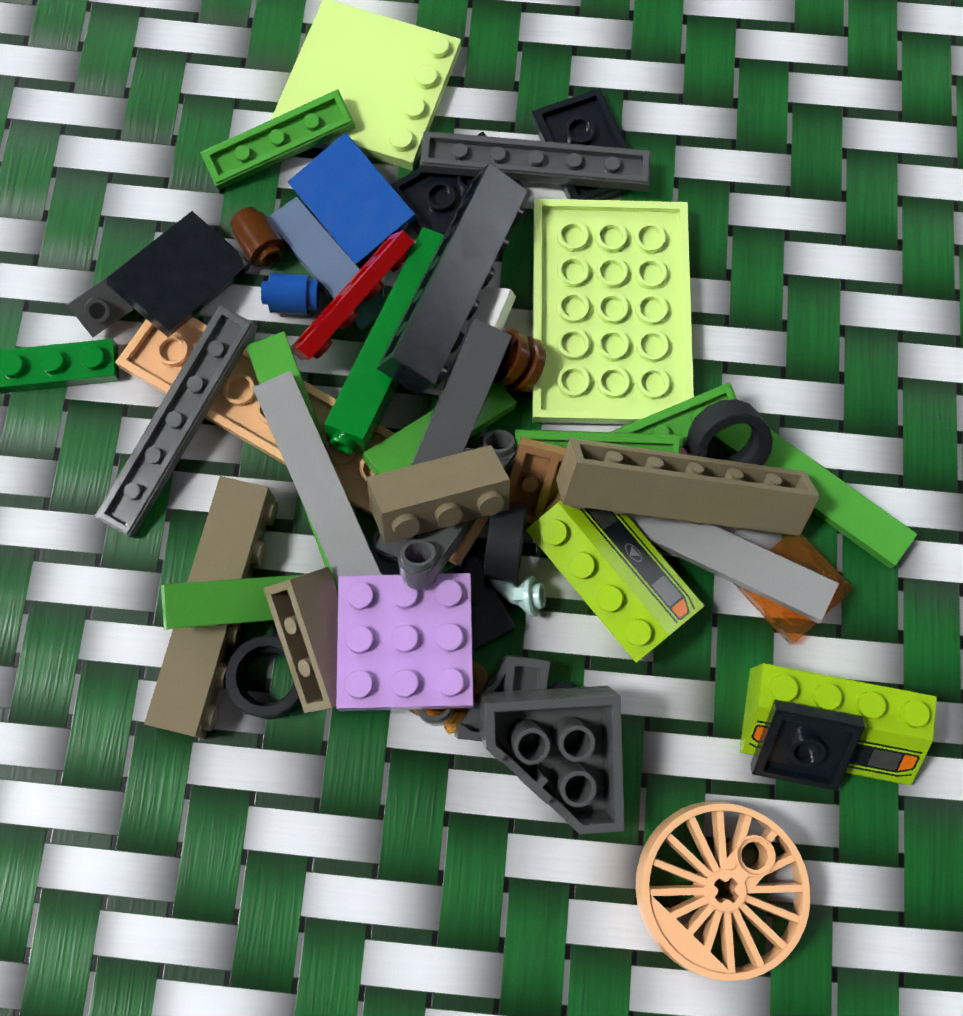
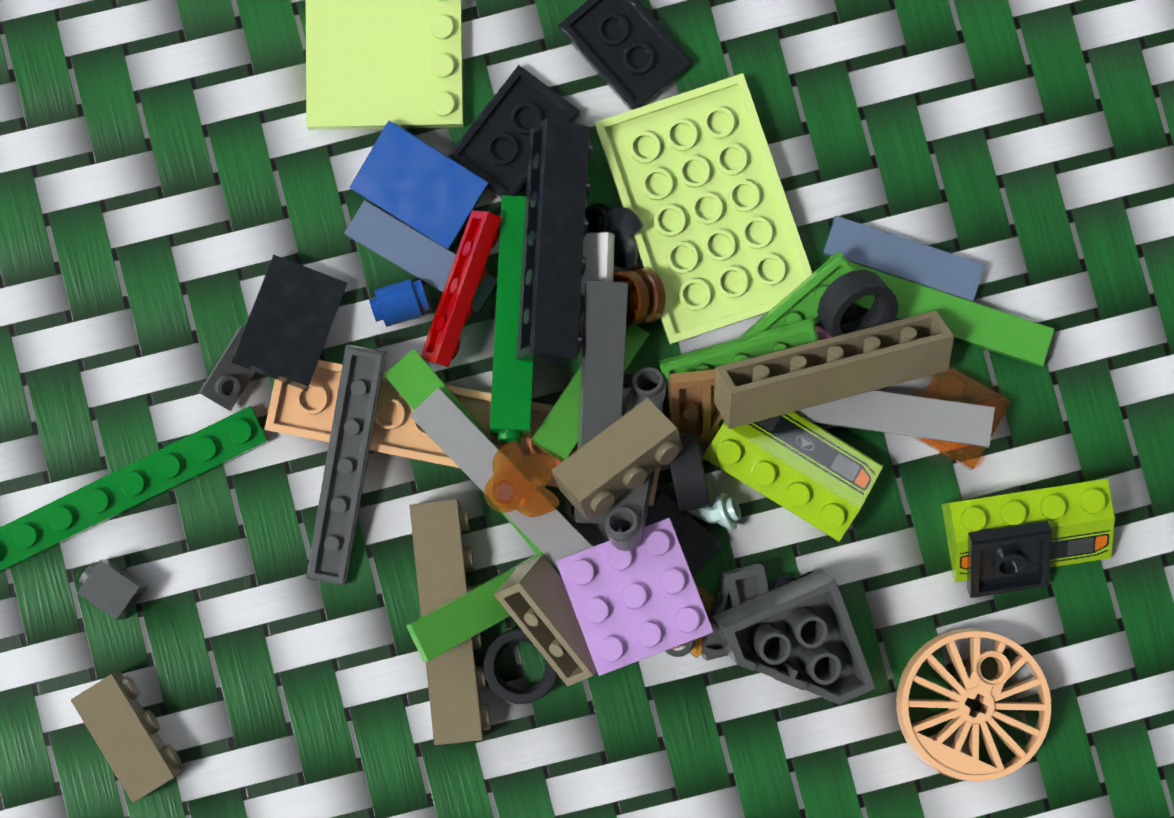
camera: 15 degrees left, 10 degrees up
bright green tile [200,89,356,190] -> none
reddish brown brick [230,207,285,267] -> none
dark grey tile [420,131,651,192] -> none
none -> clear orange plate [484,441,559,517]
none -> black plate [585,203,643,269]
none -> sand blue tile [822,216,985,302]

